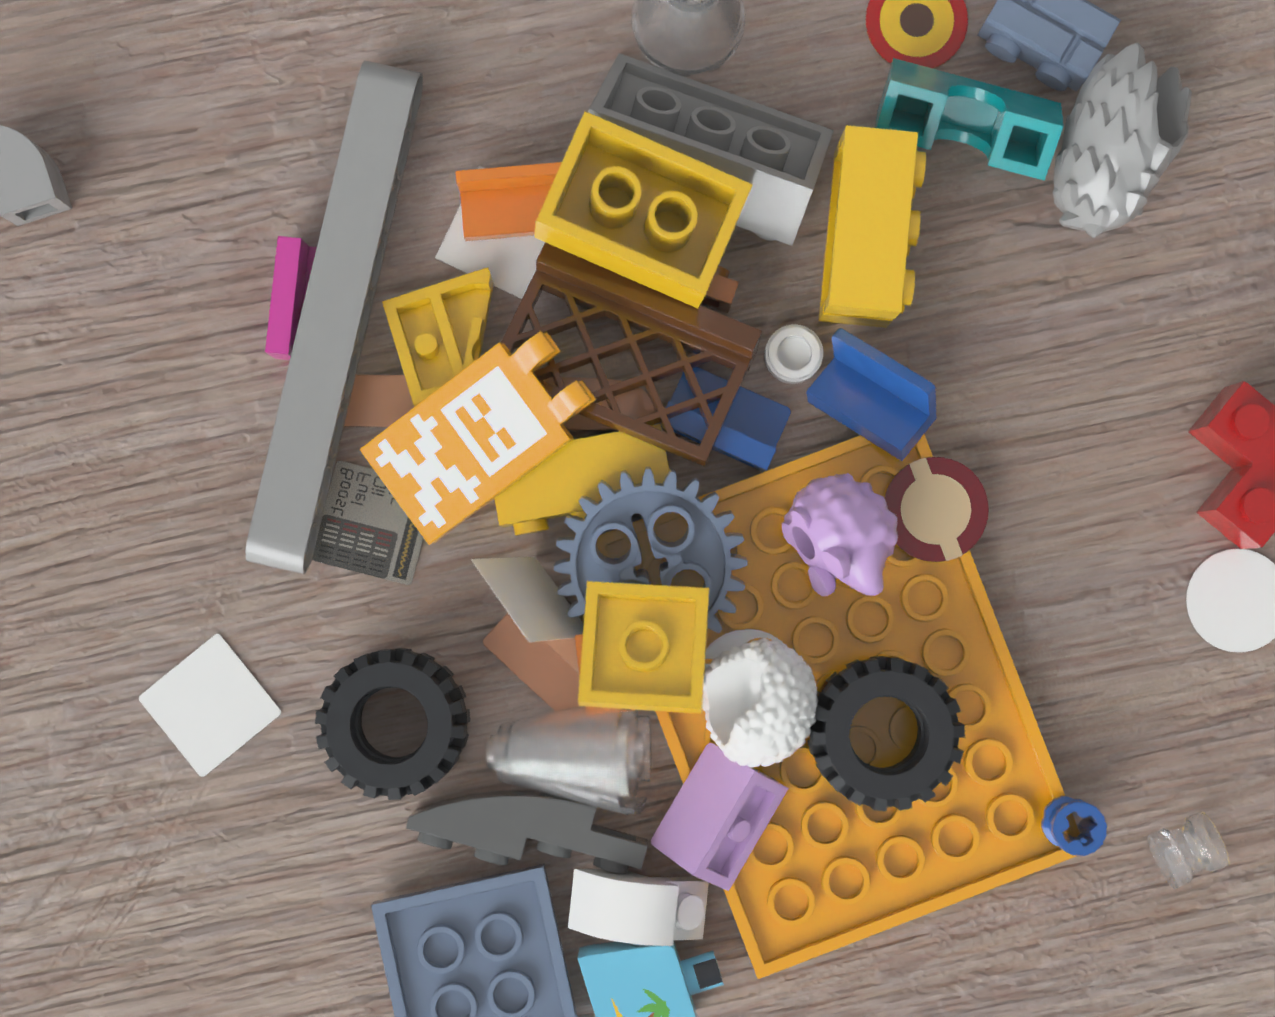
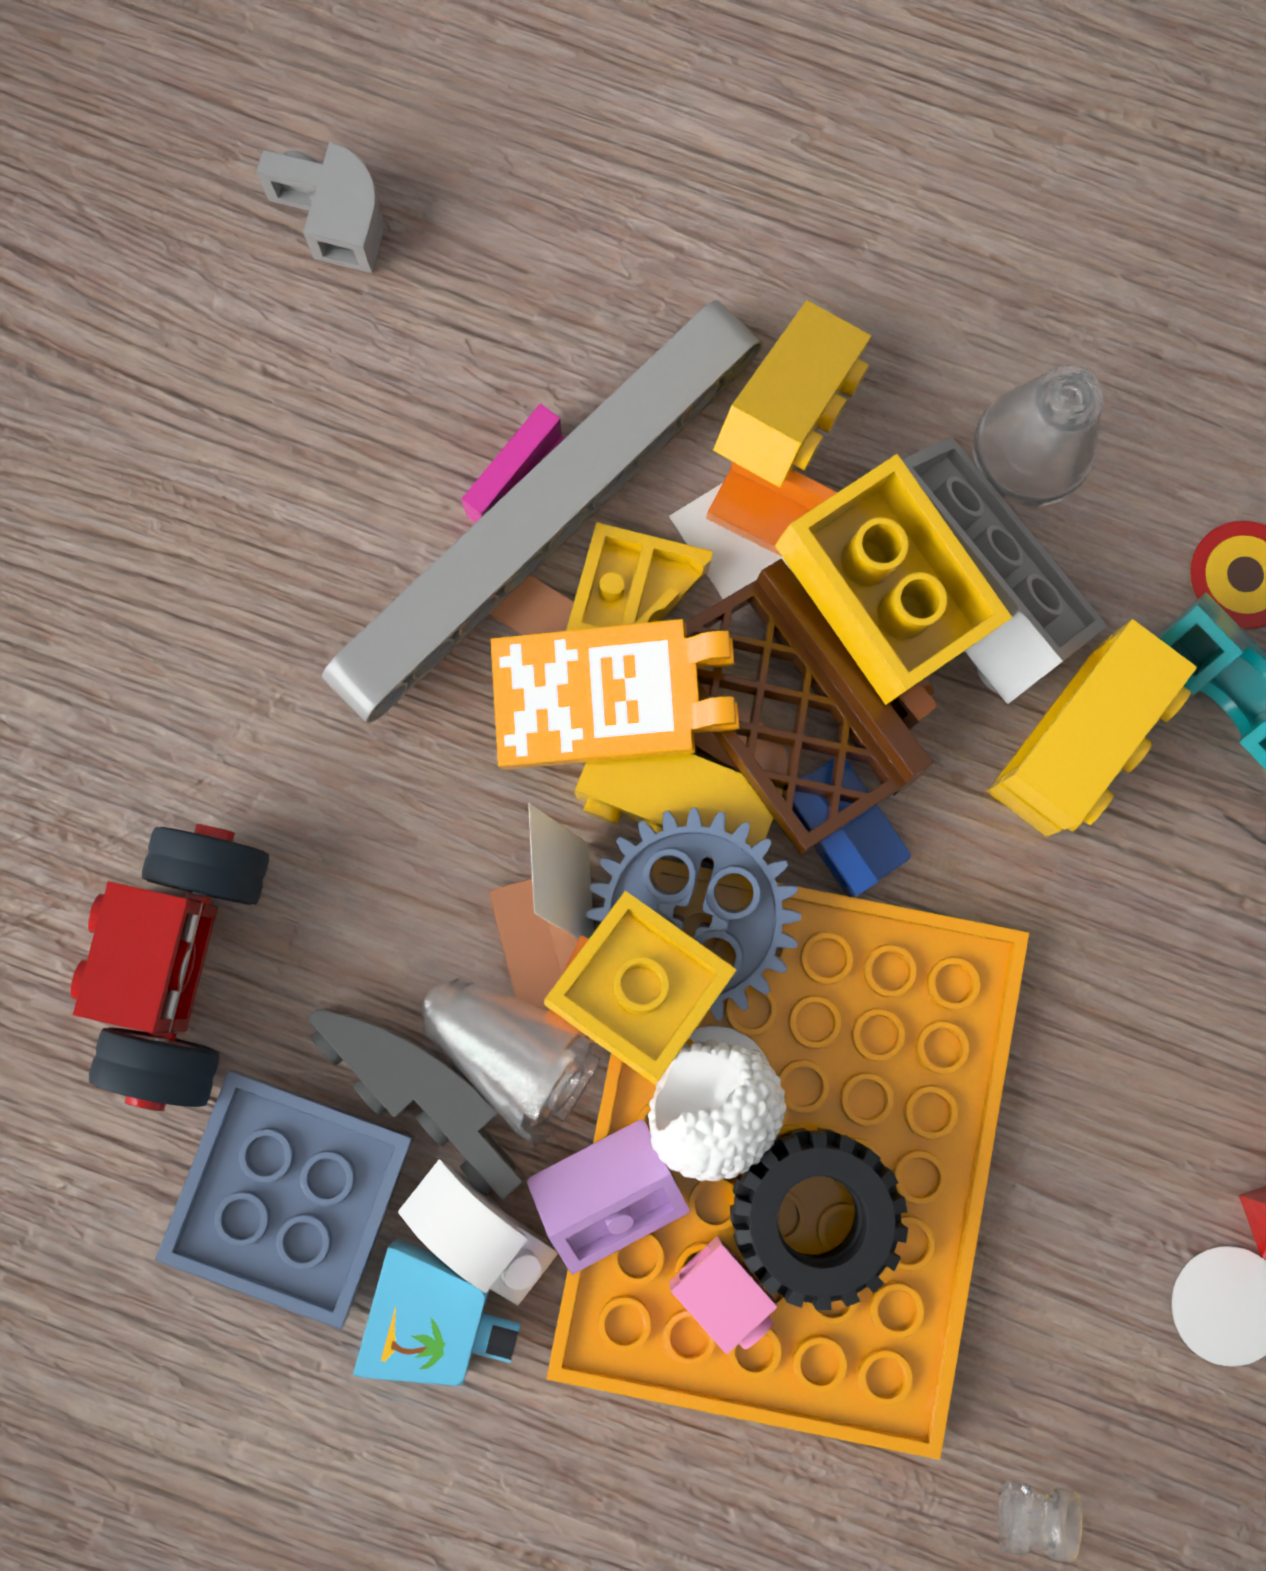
camera: 25 degrees right, 5 degrees down
white sticker [139,634,281,777] -> none
clear smoke sticker [312,461,423,585] -> none
black tyre [315,648,470,800] -> none
white tile [764,324,823,384] -> none
lavender animal [782,473,898,596] -> none
blue panel [806,328,937,461] -> none
sticker [885,457,989,562] -> none
blue bush [1041,796,1107,856] -> none
none -> brick [70,824,269,1111]
none -> bright pink brick [669,1235,777,1355]
none -> yellow brick [713,300,872,488]

